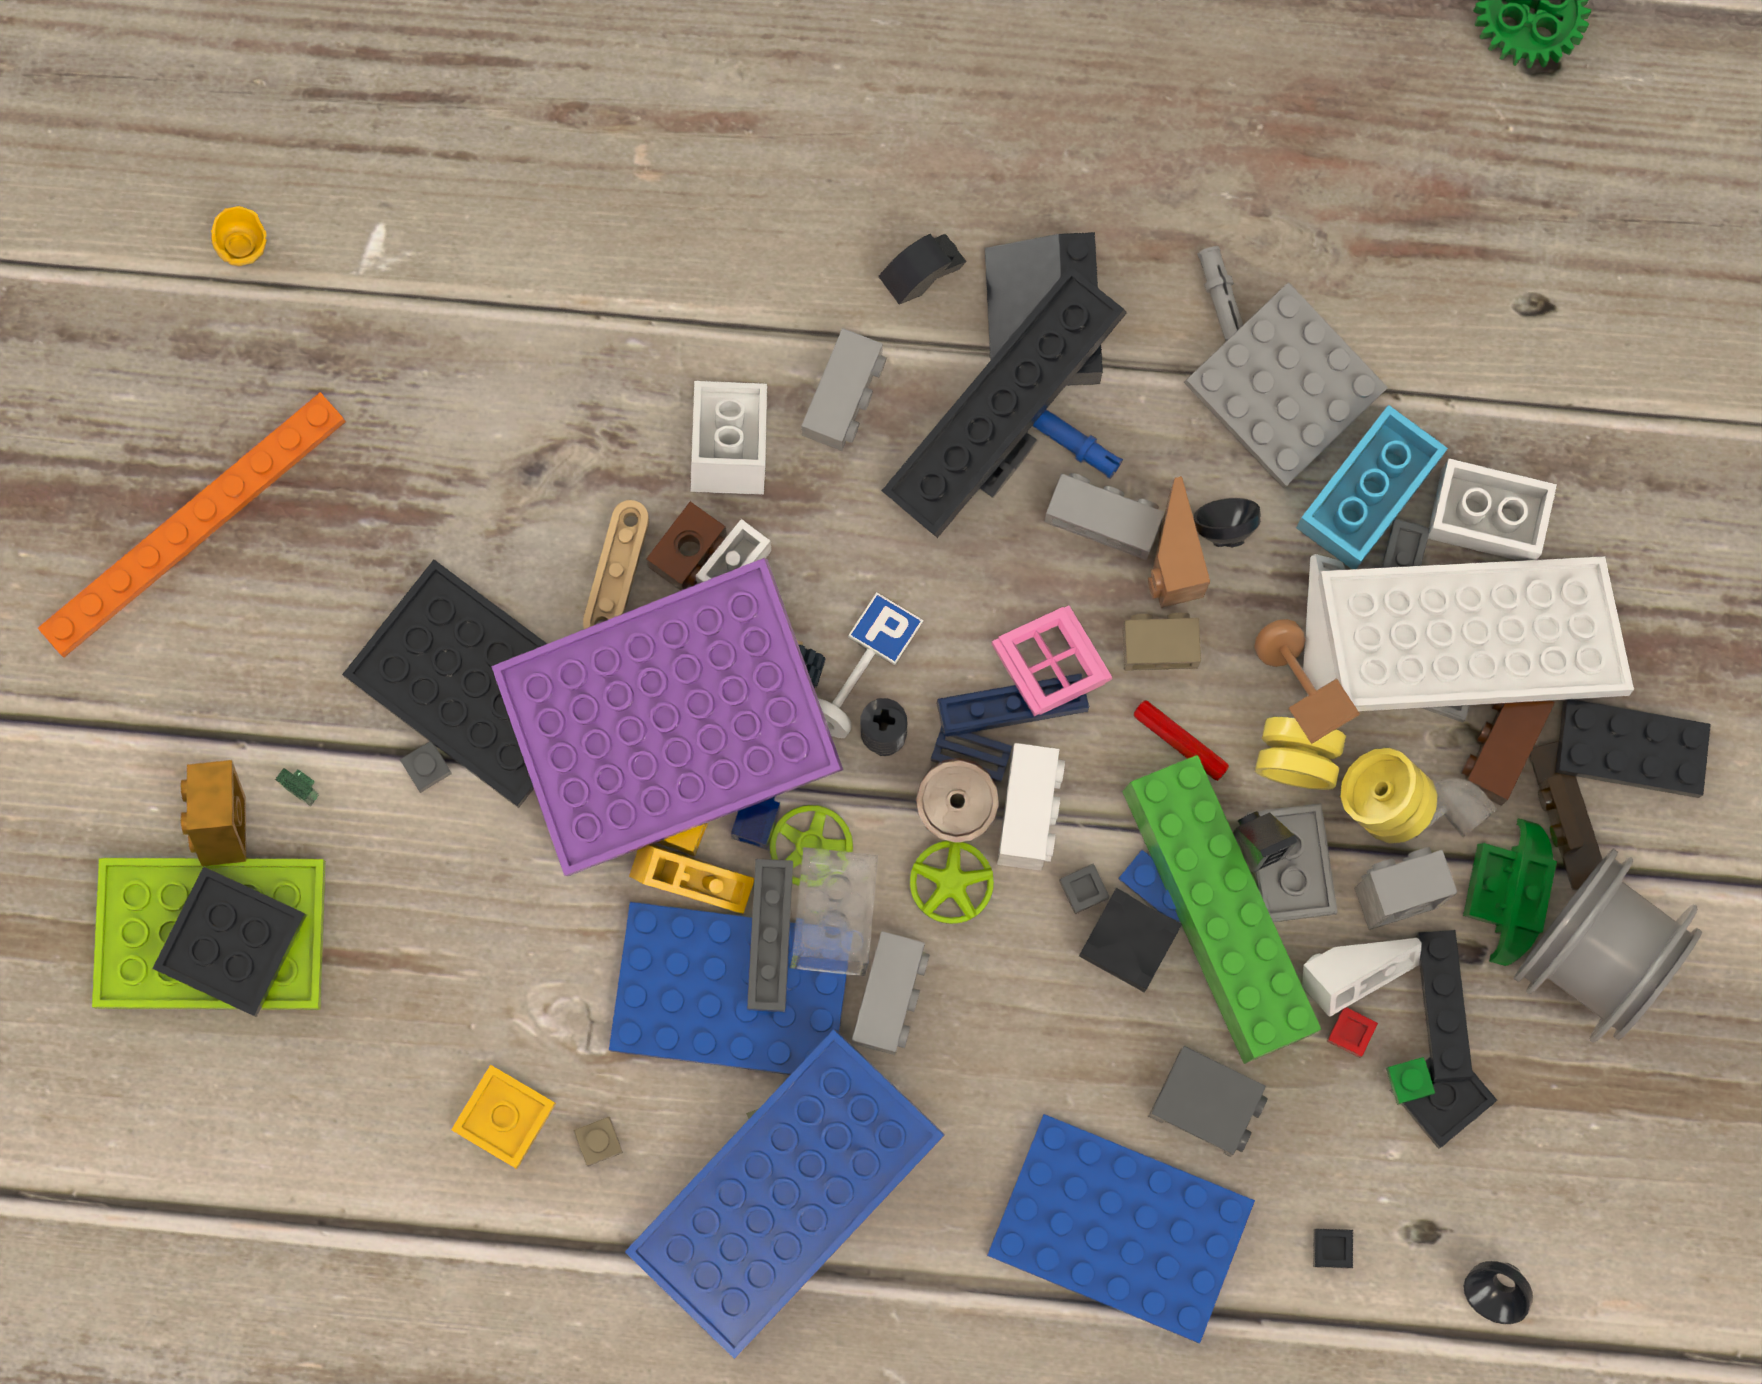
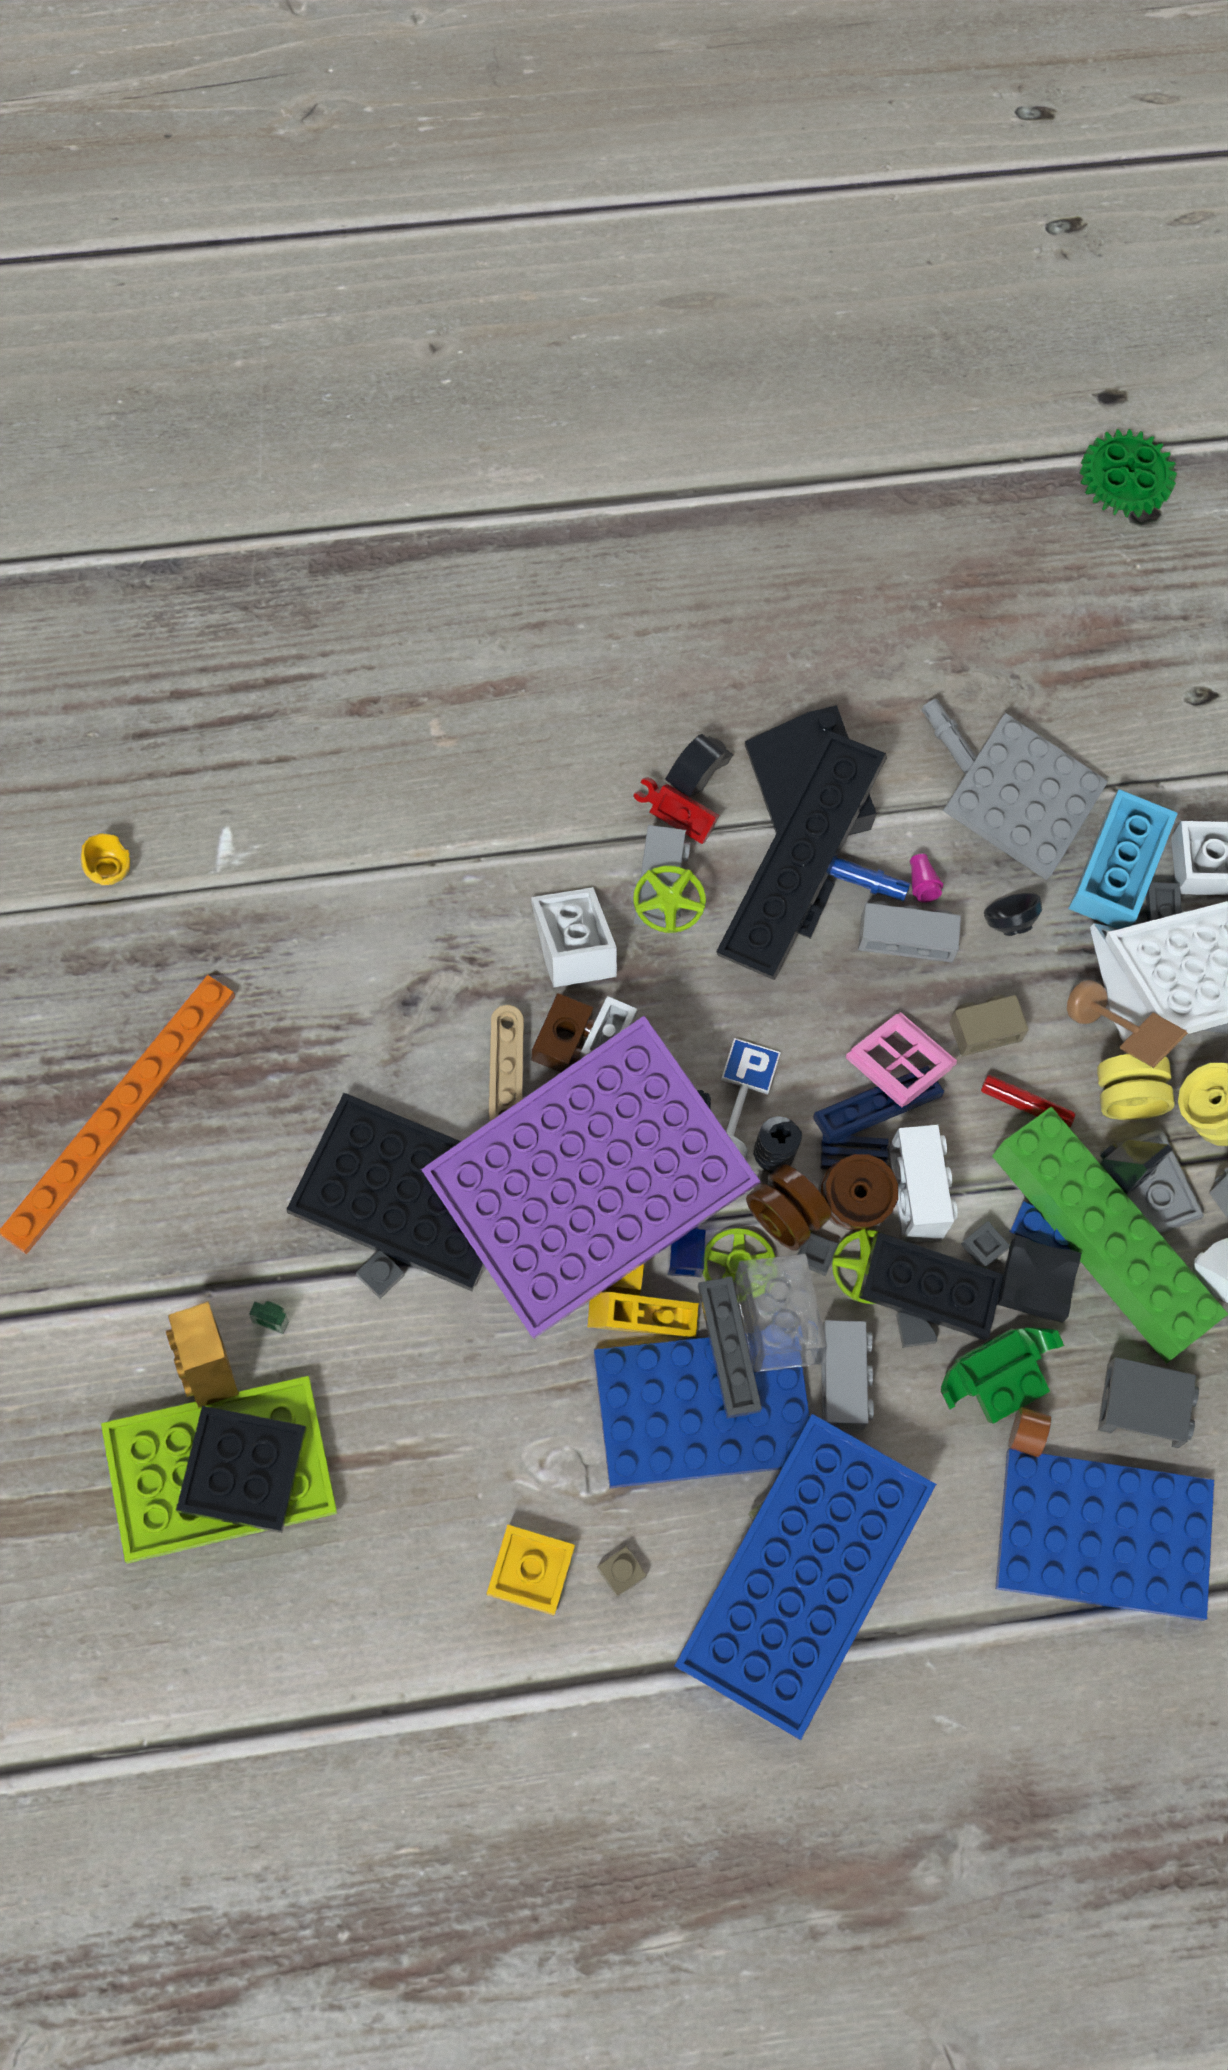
camera: 20 degrees left, 10 degrees down
medium nougat slope [1148,476,1210,608] -> none
none -> red plate [633,777,720,844]
none -> lime wheel [633,866,706,933]
none -> reddish brown wheel [746,1164,832,1251]
none -> dark grey tile [794,1232,838,1276]
none -> black plate [859,1232,1004,1340]
none -> dark grey tile [896,1312,937,1348]
none -> dark pink cone [909,854,943,903]
none -> green plate [941,1327,1064,1424]
none -> dark orange piece [1008,1407,1051,1457]

